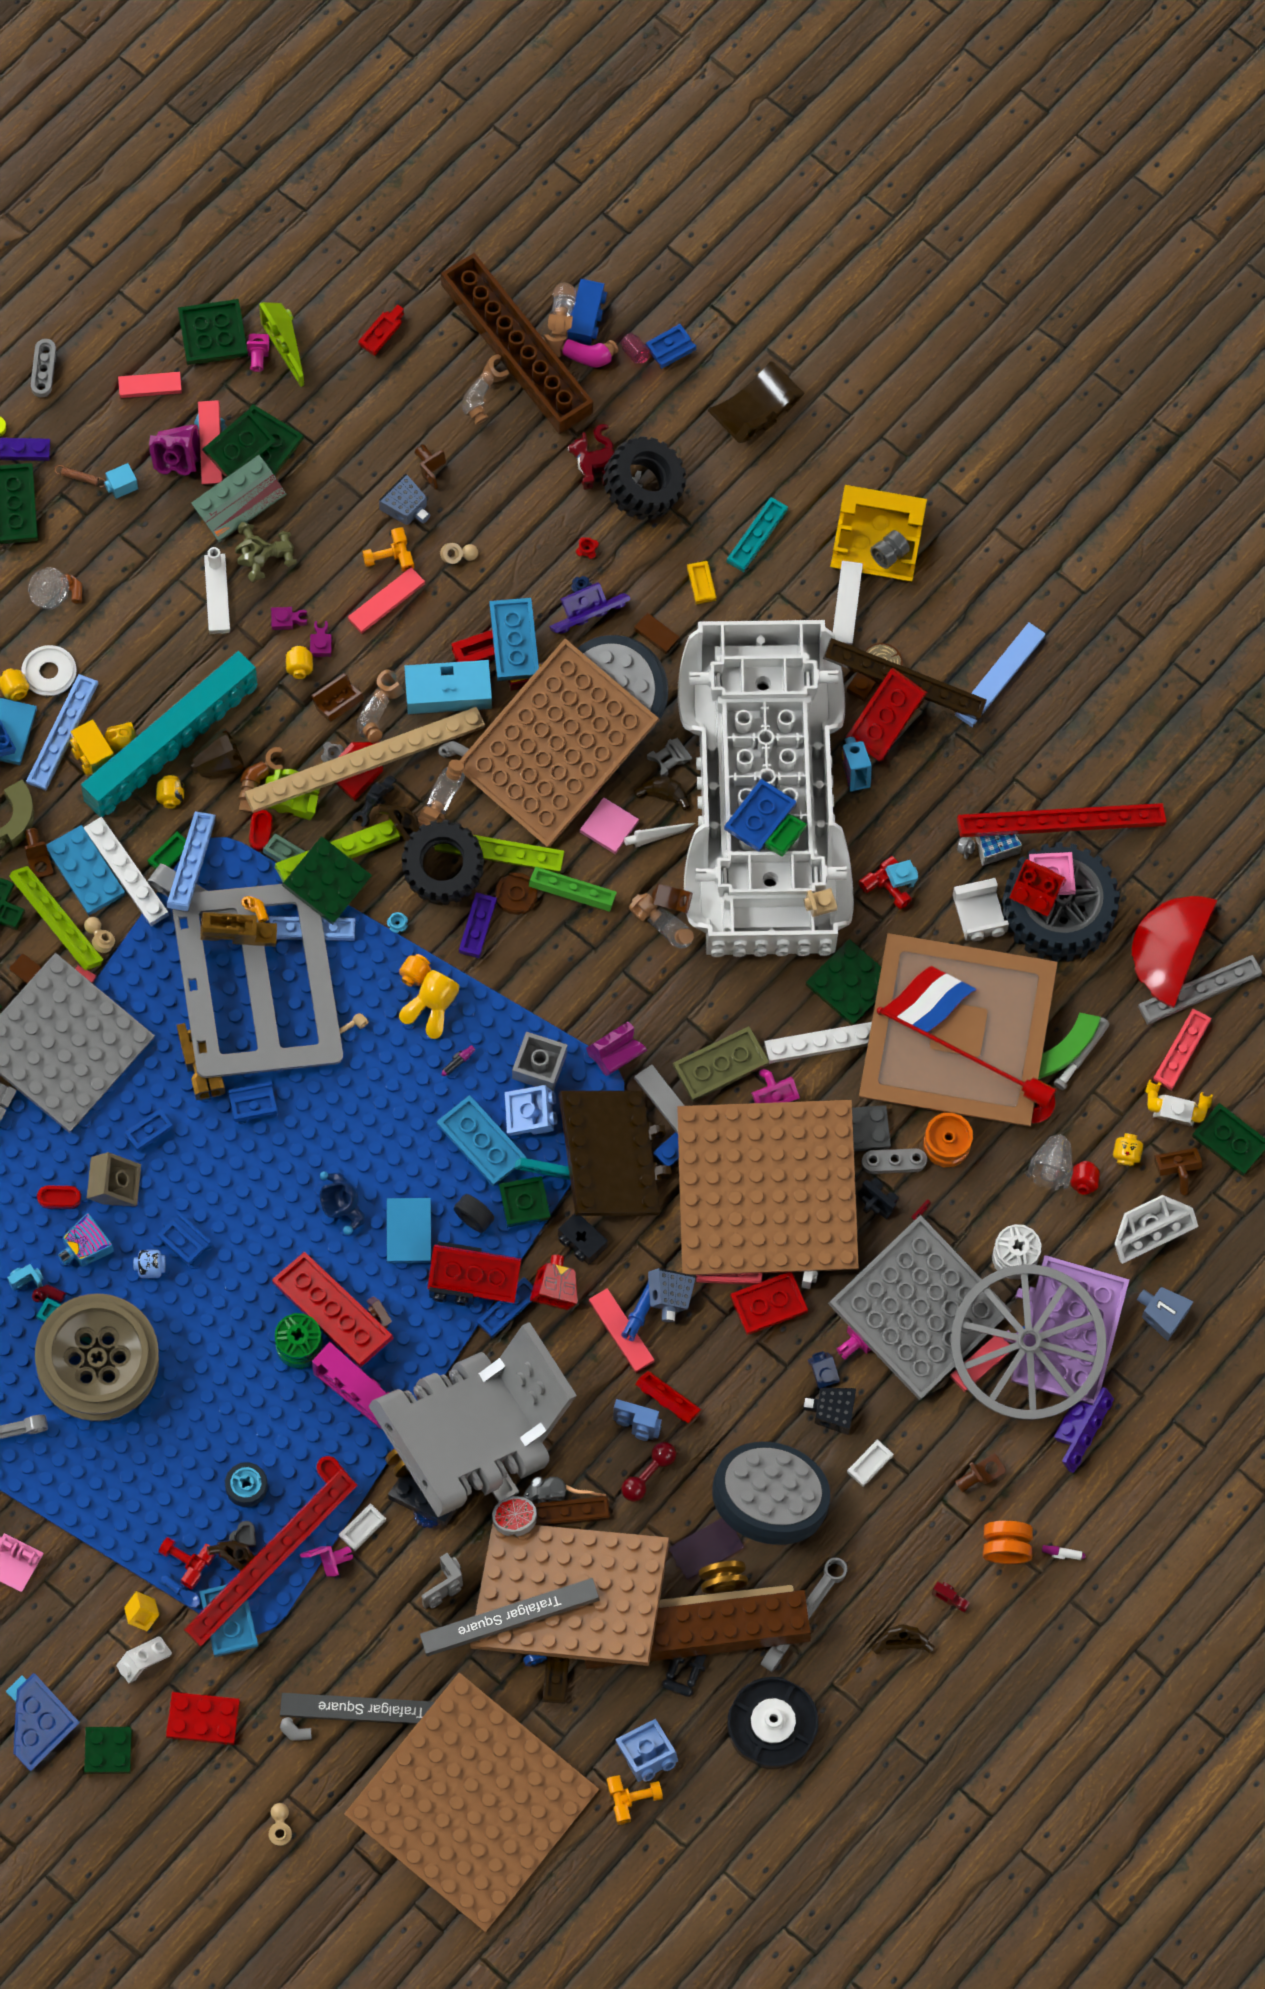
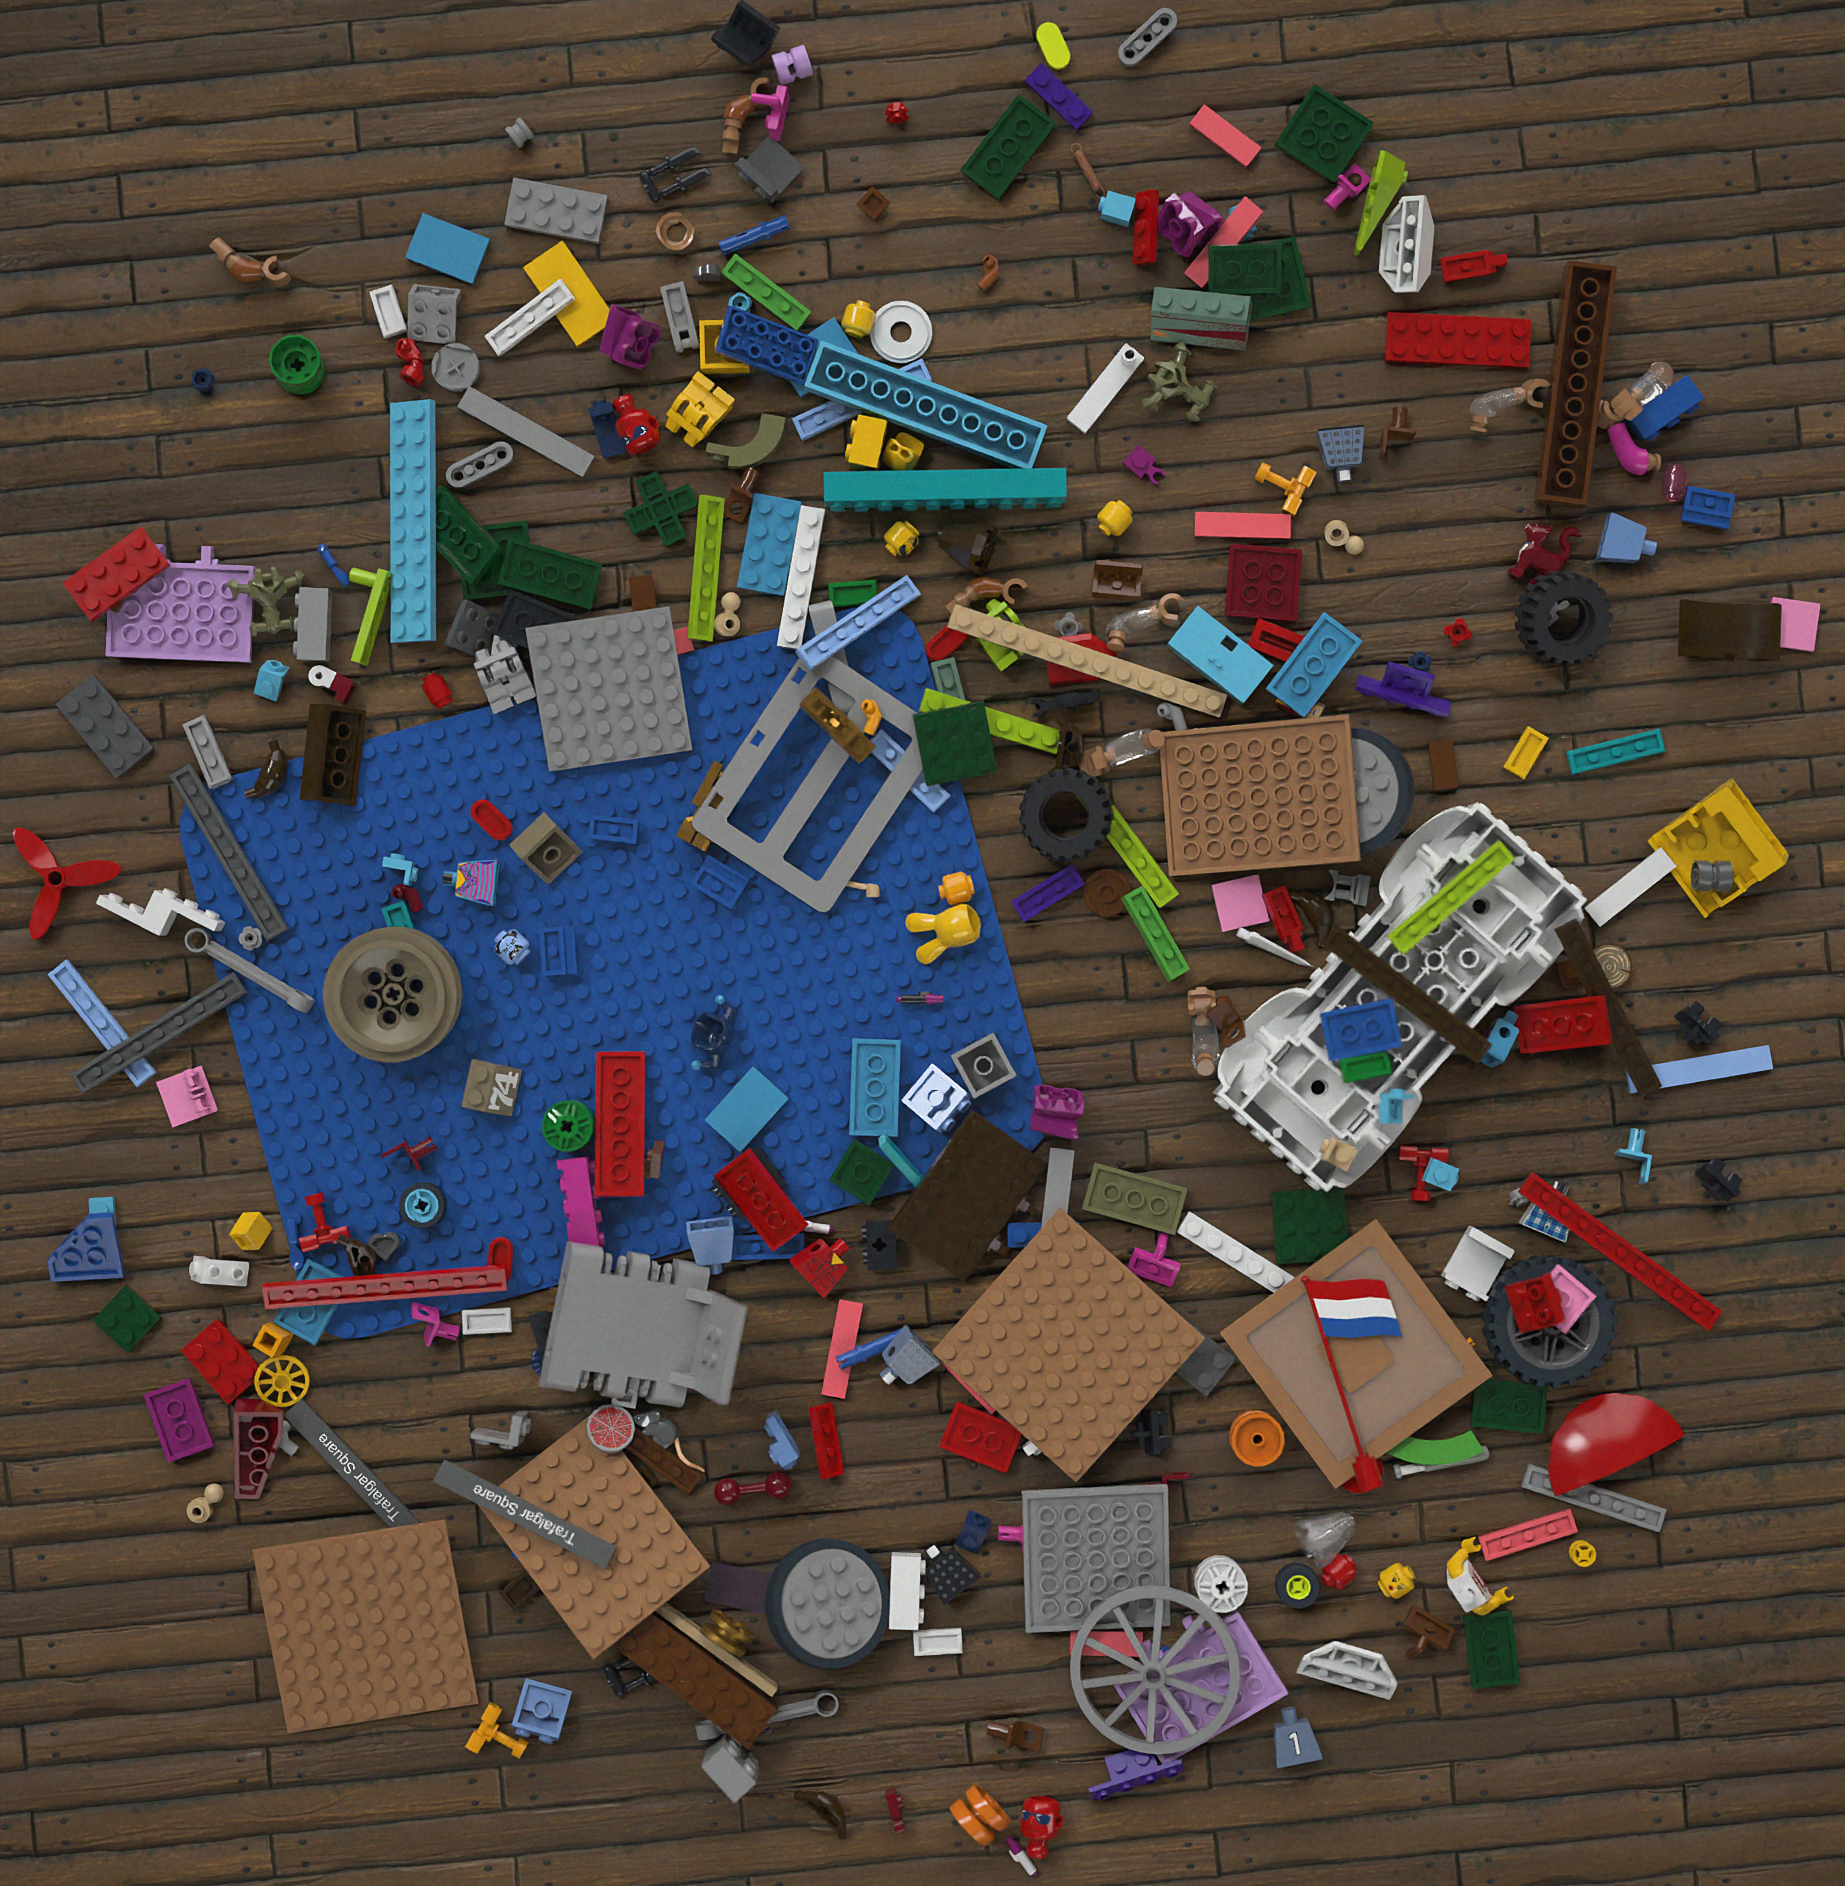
camera: 45 degrees right, 20 degrees up
clear tile [28,567,69,610] -> none
magenta plate [310,621,332,657] -> none
medium azure plate [387,912,408,933] -> none
black tyre [453,1194,494,1233] -> none
black piece [727,1677,819,1769] -> none
light grey plate [861,1149,927,1174] -> none
none -> magenta plate [143,1377,215,1462]
none -> dark red wedge [234,1399,283,1499]
none -> light orange brick [252,1321,294,1358]
none -> yellow wheel [254,1355,310,1407]
none -> dark red bracket [381,1136,438,1172]
none -> dark tan slope [461,1059,523,1116]
none -> medium blue torso [686,1216,734,1274]
none -> light grey brick [701,1733,760,1803]
none -> white piece [802,1221,834,1234]
none -> medium azure brick [804,341,1048,469]
none -> white brick [889,1552,925,1630]
none -> red piece [1020,1796,1063,1859]
none -> red plate [1133,189,1159,266]
none -> dark red plate [1224,544,1302,622]
none -> red hinge [1261,885,1305,953]
none -> black wheel [1275,1562,1320,1609]
none -> dark brown plate [1321,925,1493,1064]
none -> white wedge [1379,195,1434,293]
none -> medium azure bracket [1379,1089,1414,1124]
none -> red plate [1384,312,1531,369]
none -> lime plate [1386,840,1515,955]
none -> dark green plate [1470,1379,1548,1434]
none -> yellow wheel [1568,1540,1596,1567]
none -> medium blue torso [1596,512,1657,563]
none -> medium azure bracket [1615,1128,1652,1185]
none -> black hips [1674,1001,1721,1046]
none -> black hips [1694,1157,1742,1202]
none -> bright pink tile [1770,597,1820,652]

